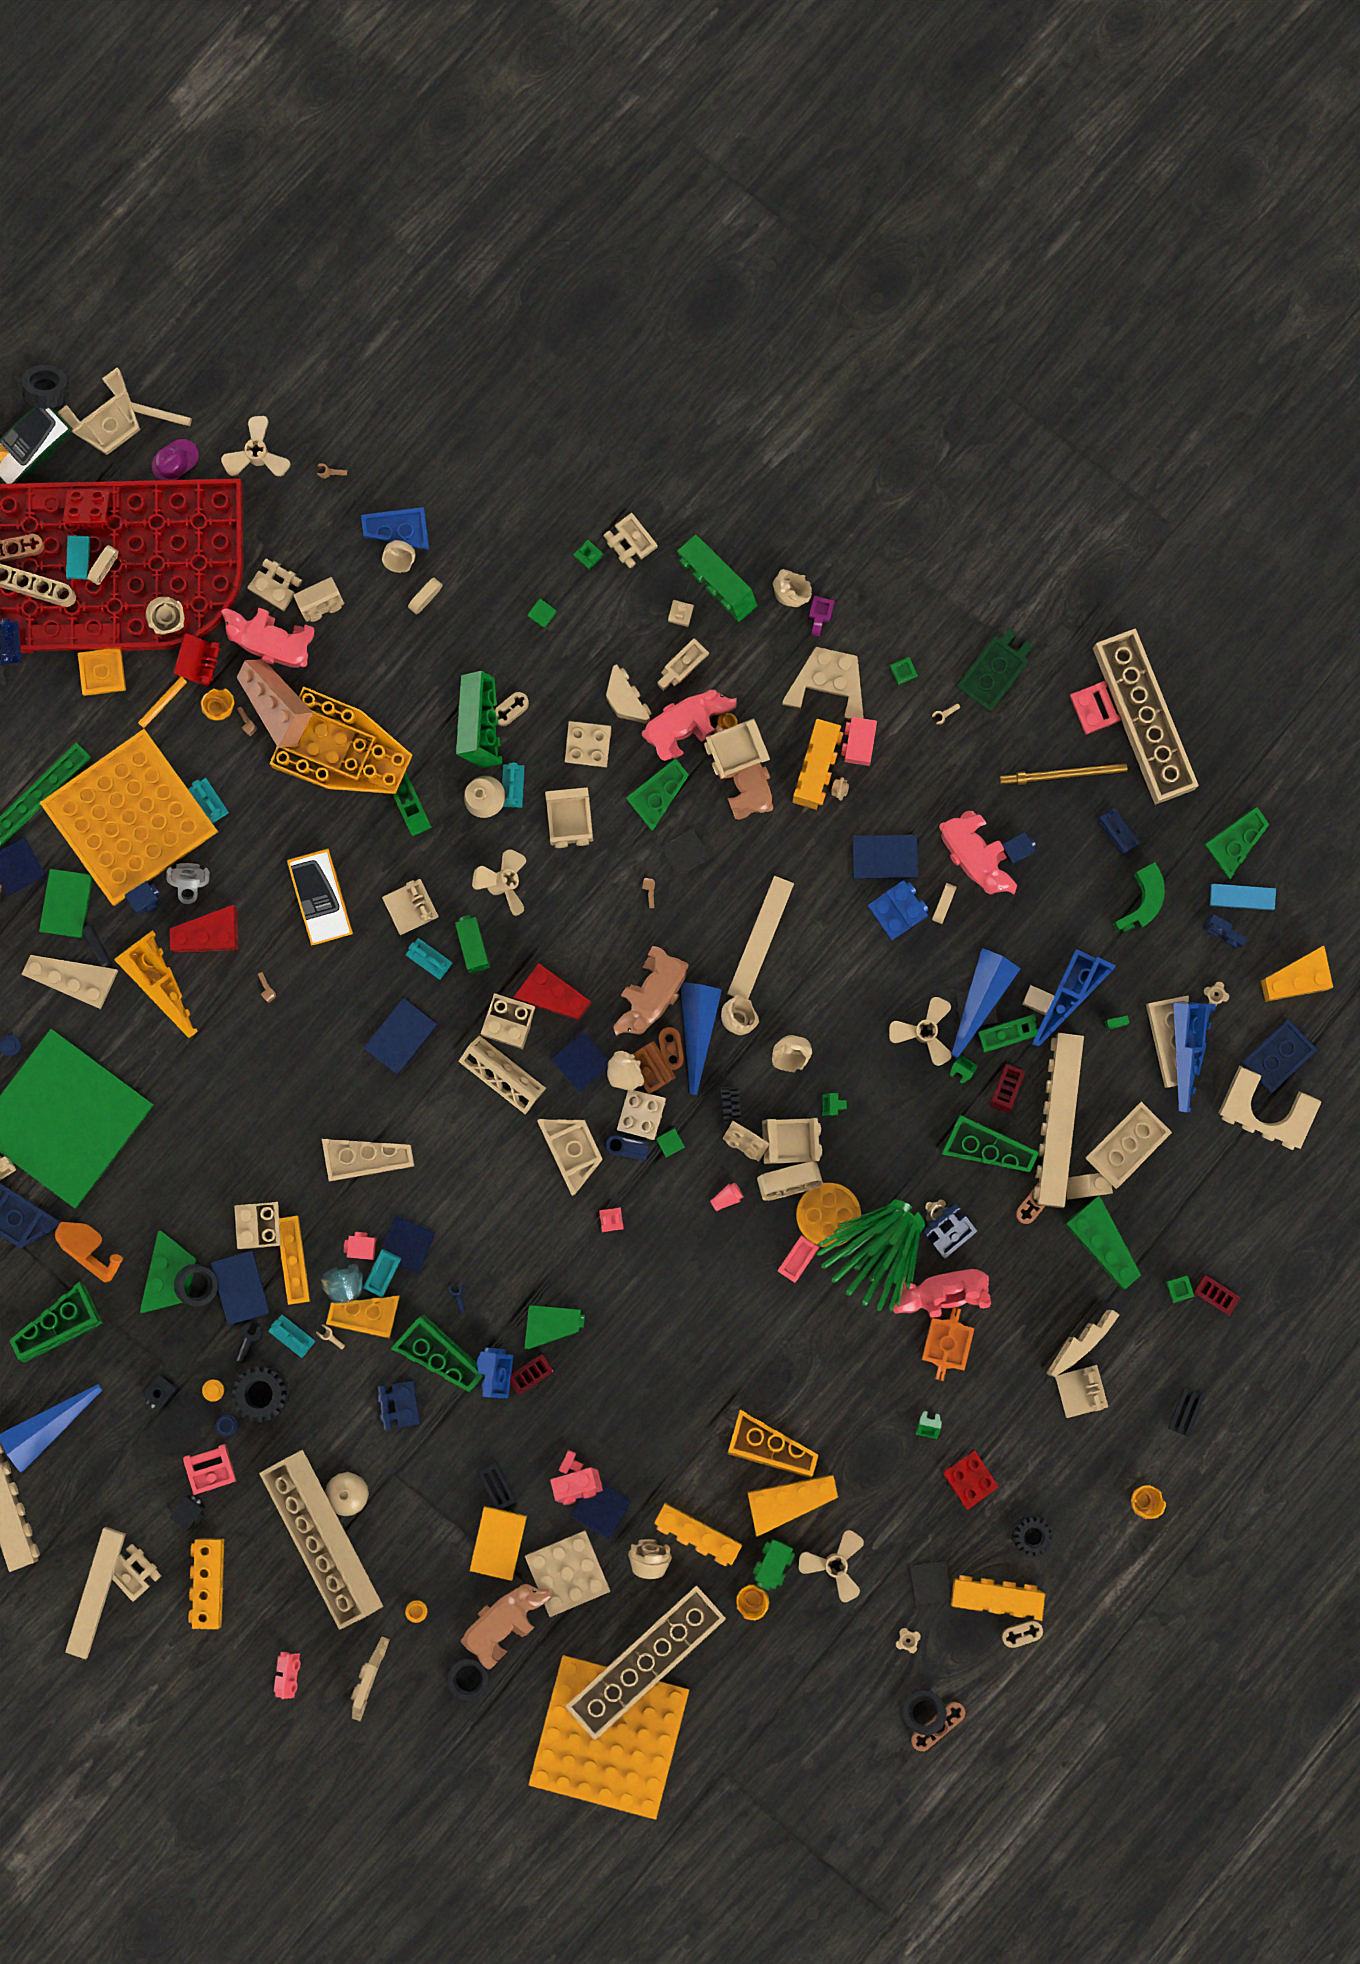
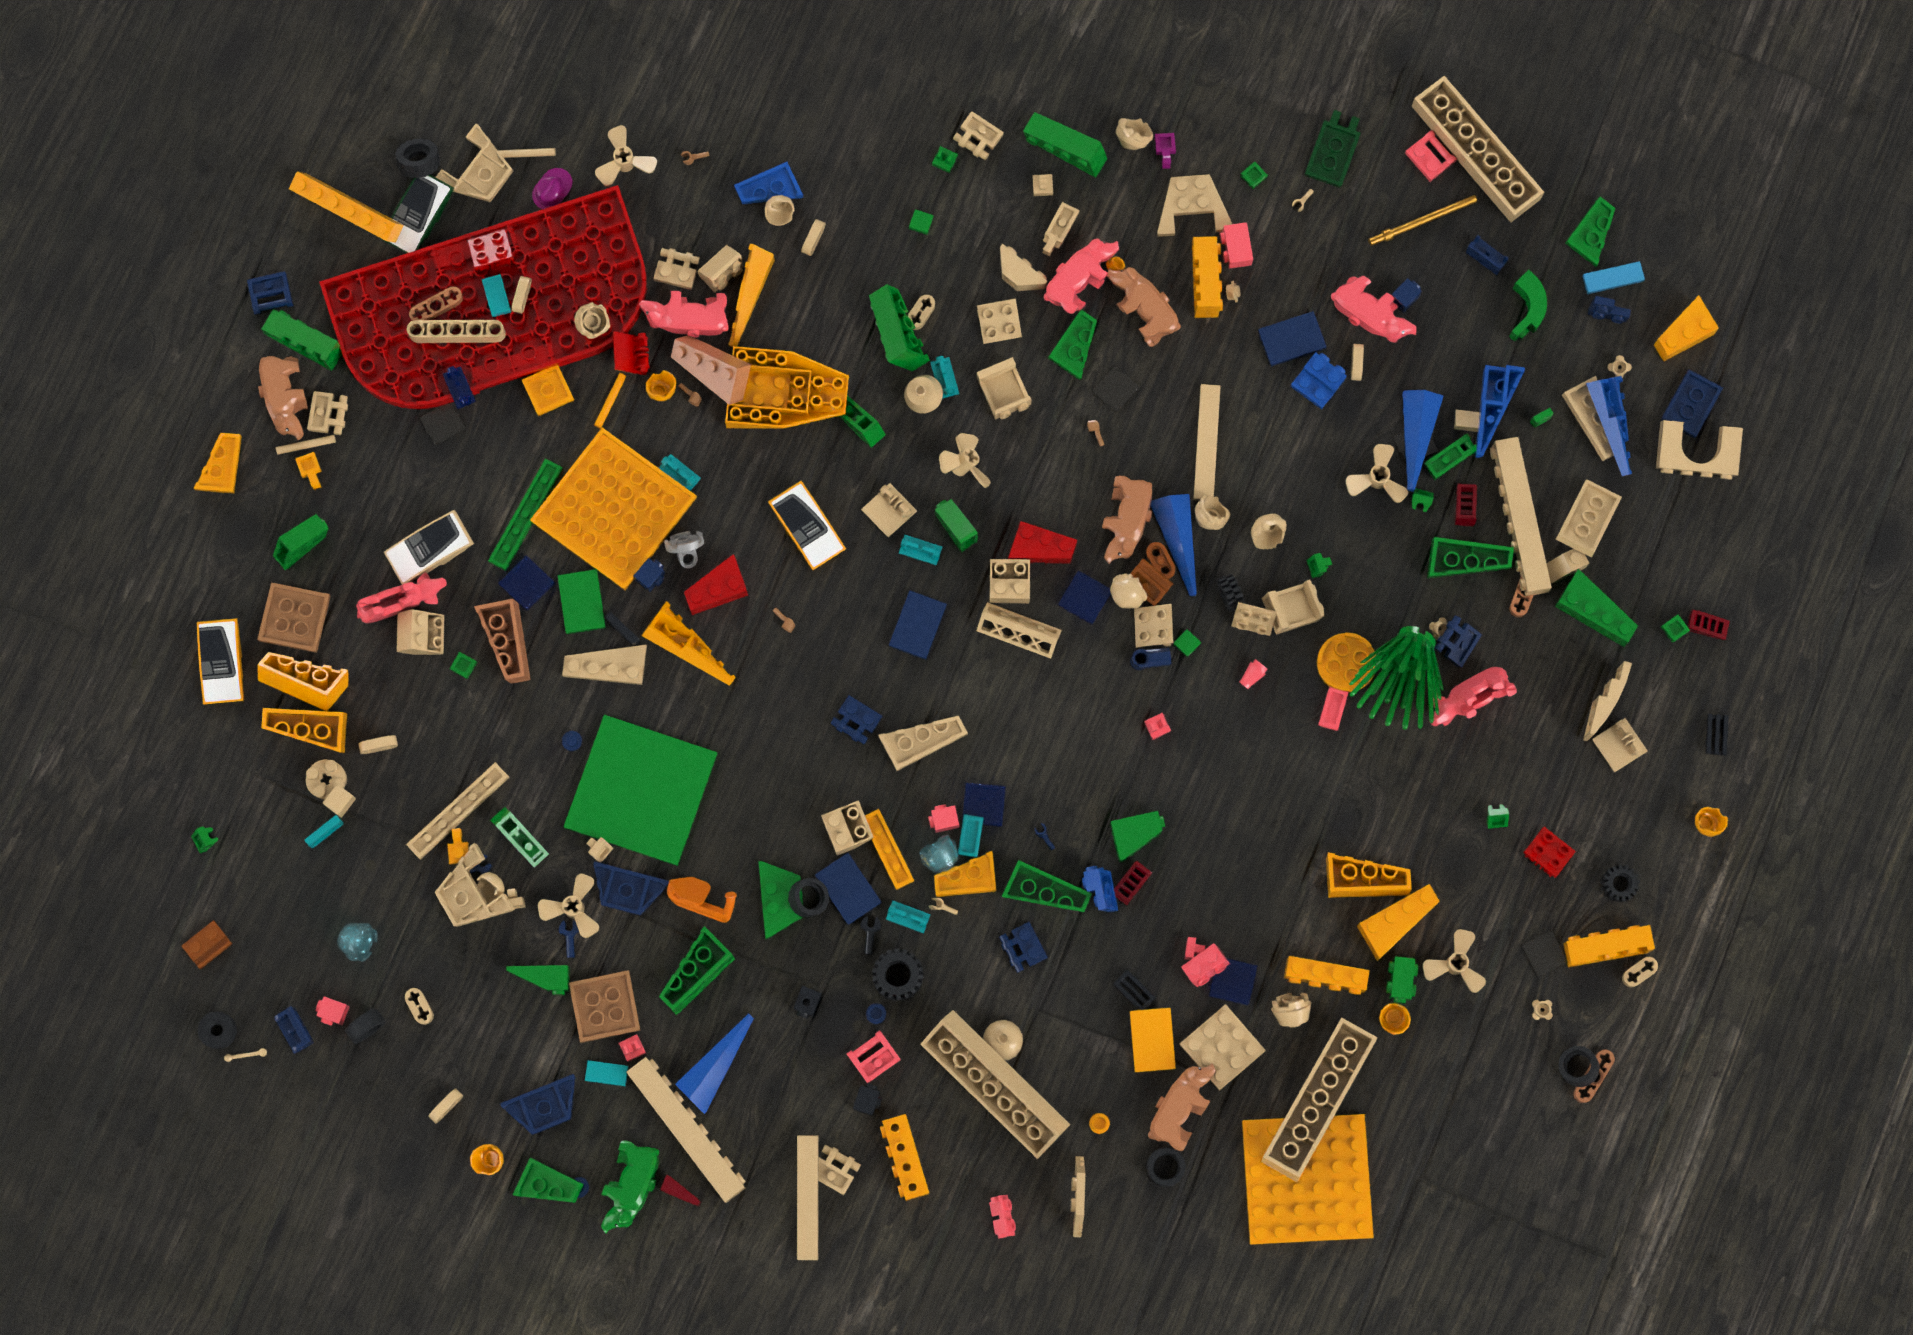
camera: 20 degrees left, 5 degrees down
light orange plate [202,1380,224,1401] -> none
tan wing [537,1119,603,1196] -> none
tan panel [704,718,770,778] -> none
tan beam [757,1161,823,1201] -> none
orange plate [922,1308,975,1381] -> none
none -> light orange wedge [729,244,774,347]
none -> dark blue plate [831,695,883,745]

